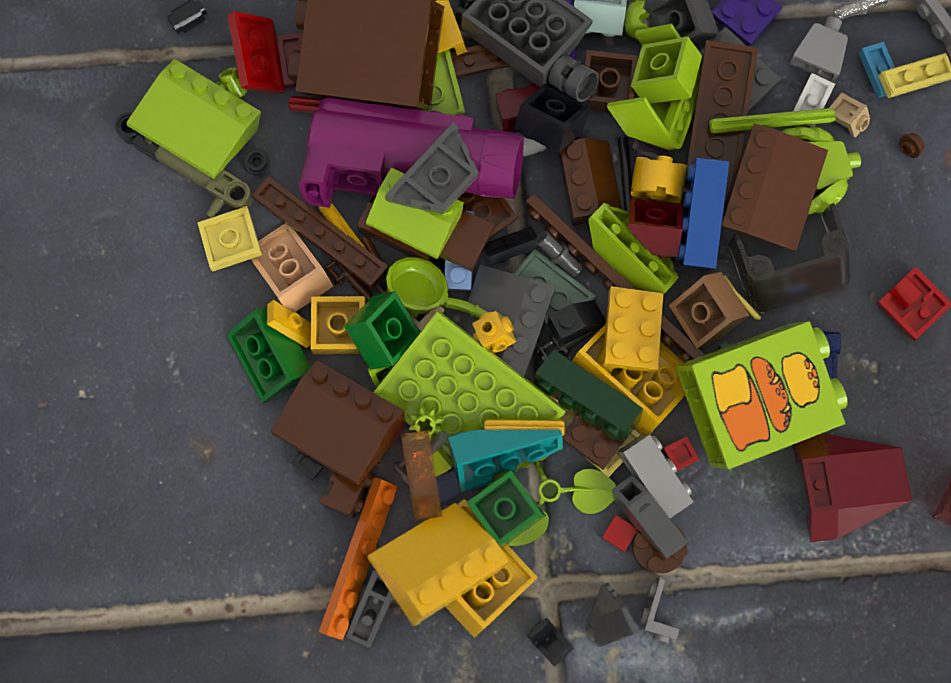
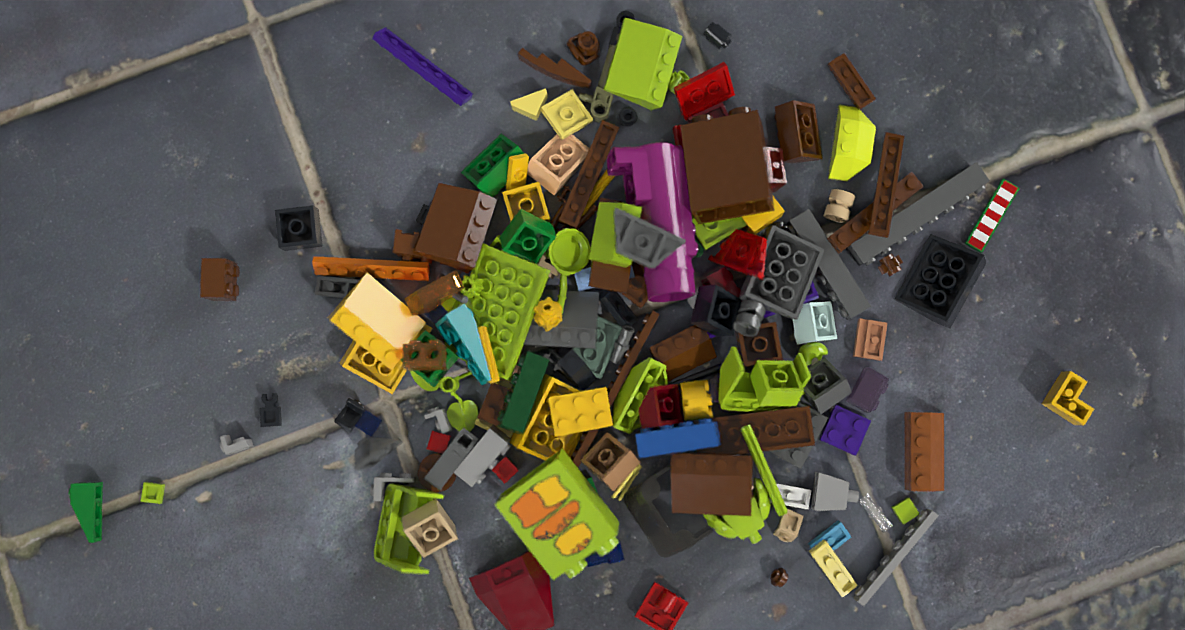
camera: 75 degrees right, 5 degrees up
none -> black brick [275,205,323,251]
none -> clear blue tile [355,410,383,437]
none -> dark purple plate [372,27,473,106]
none -> lime windscreen [374,484,444,574]
none -> clear orange brick [402,340,447,371]
none -> tan brick [402,499,458,558]
none -> light grey bracket [424,407,453,434]
none -> light yellow slope [510,88,548,121]
none -> reddish brown slope [518,47,592,89]
none -> reddish brown piece [567,31,600,66]
none -> red wing [708,229,767,279]

